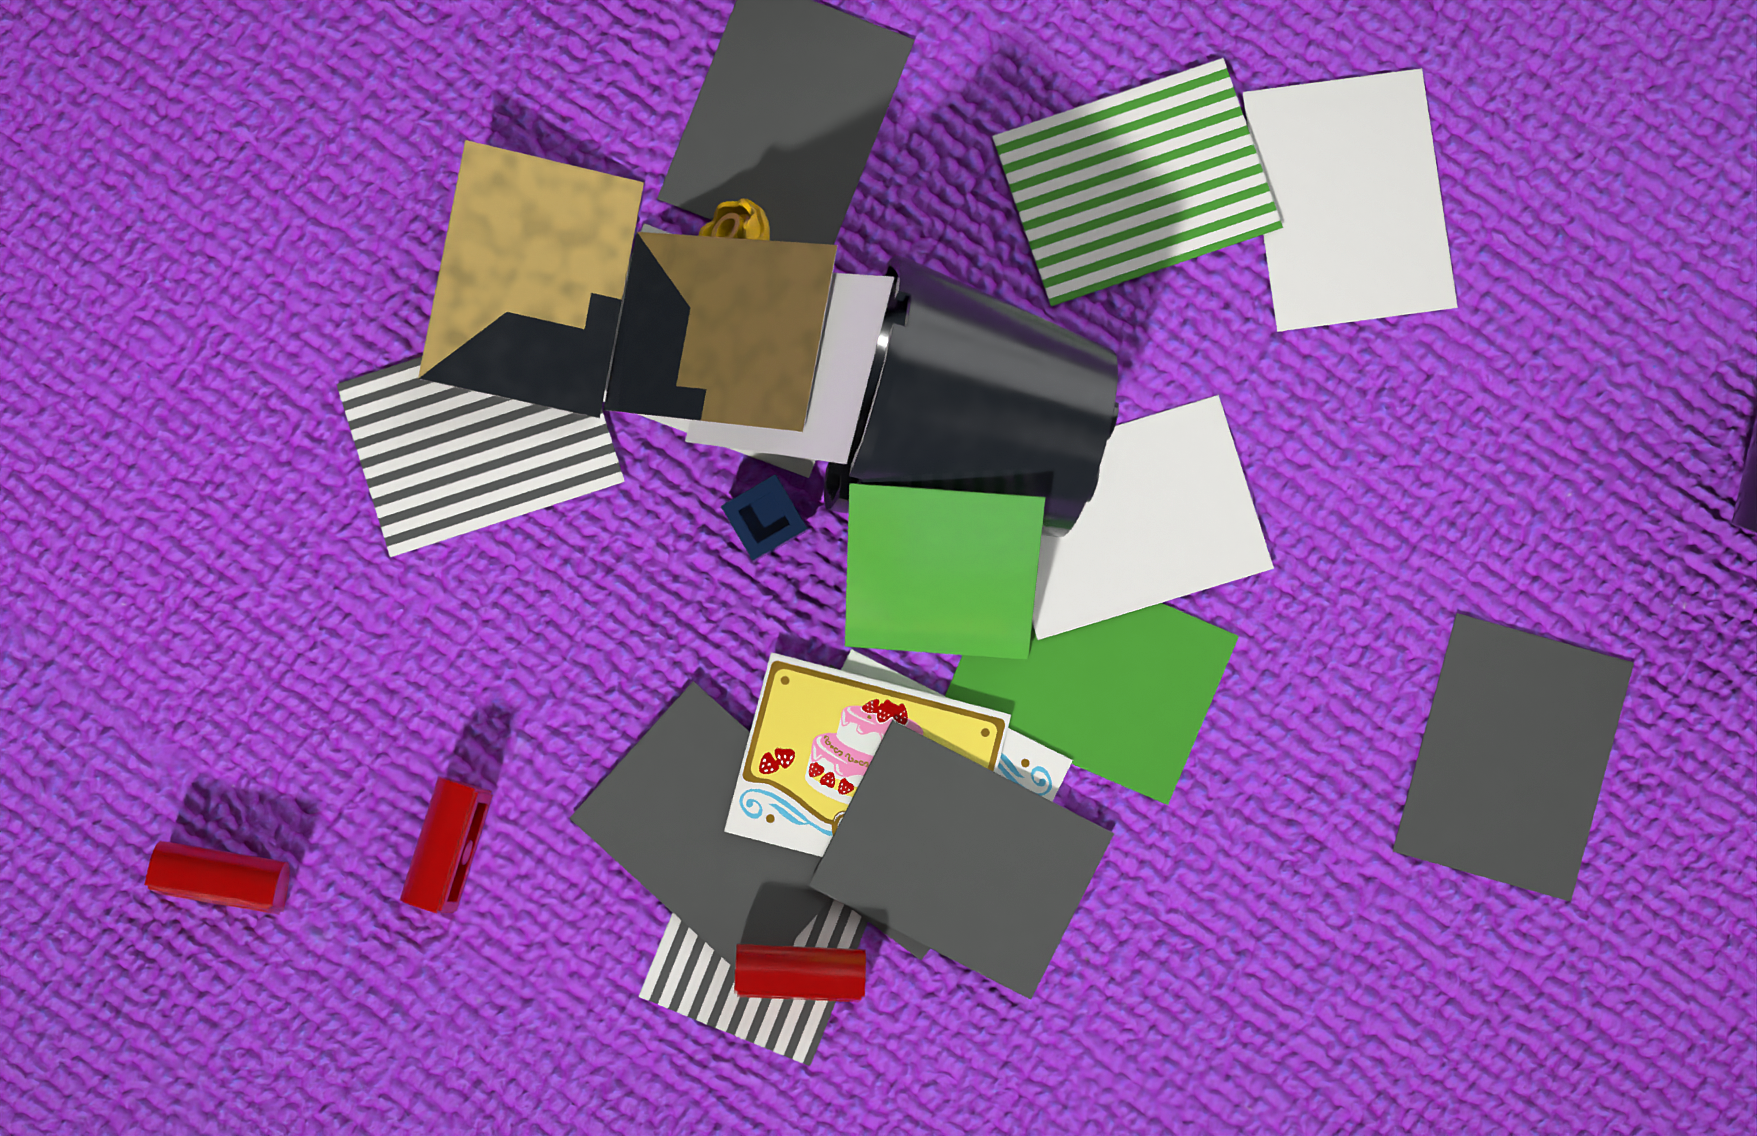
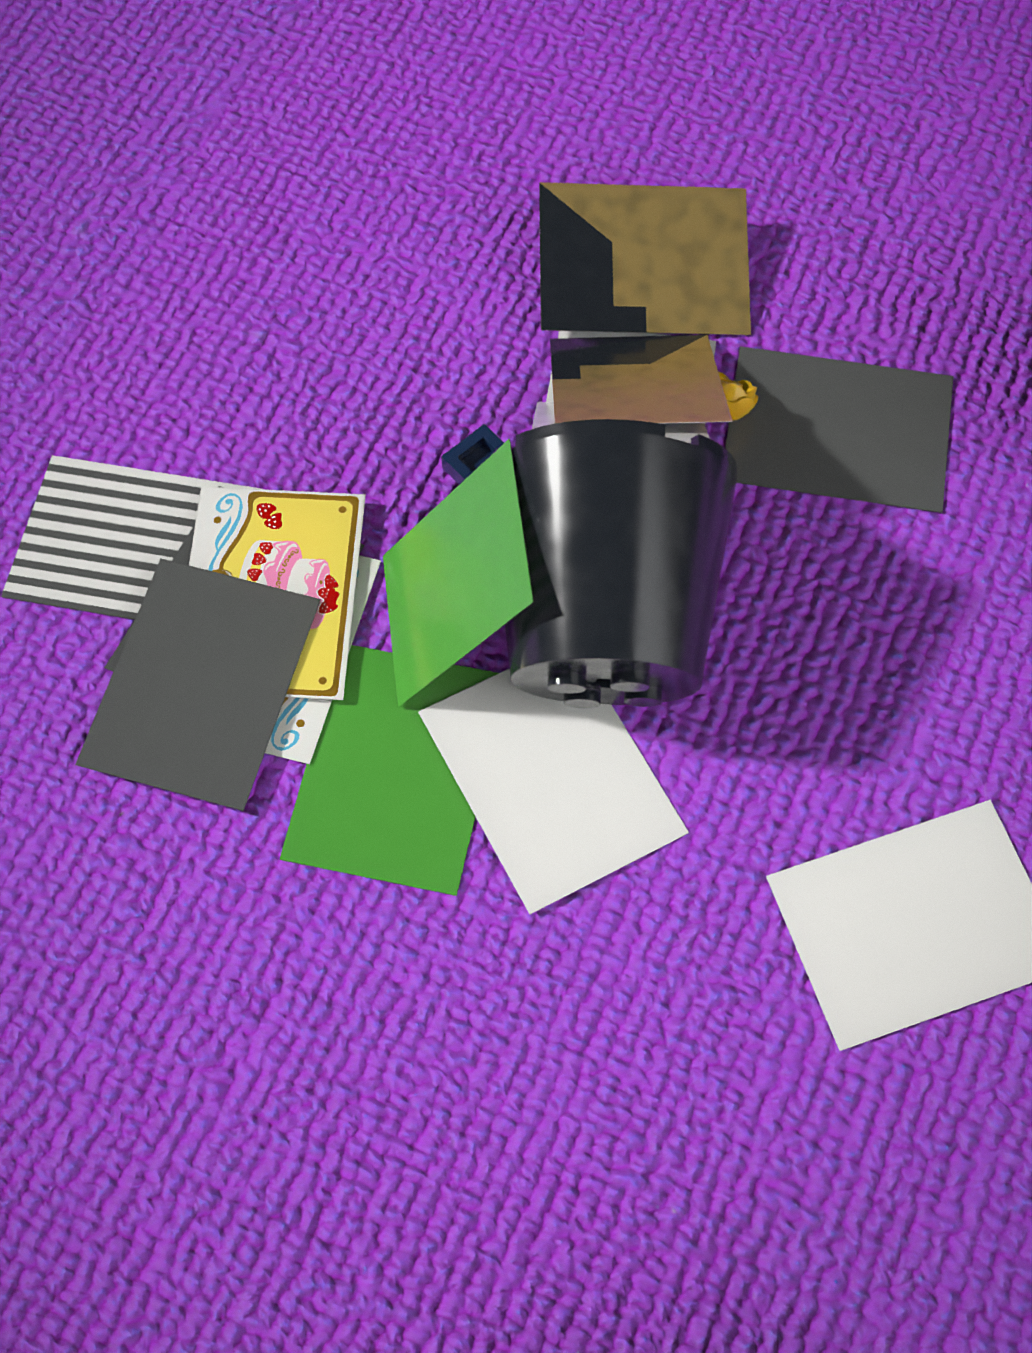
camera: 80 degrees right, 20 degrees down
red brick [144,840,290,915] -> none
sticker [336,357,625,557] -> none
red brick [399,776,493,913] -> none
dark grey sticker [570,681,832,969] -> none
red brick [734,944,866,1002] -> none
sticker [992,58,1283,306] -> none
dark grey sticker [1393,613,1634,902] -> none

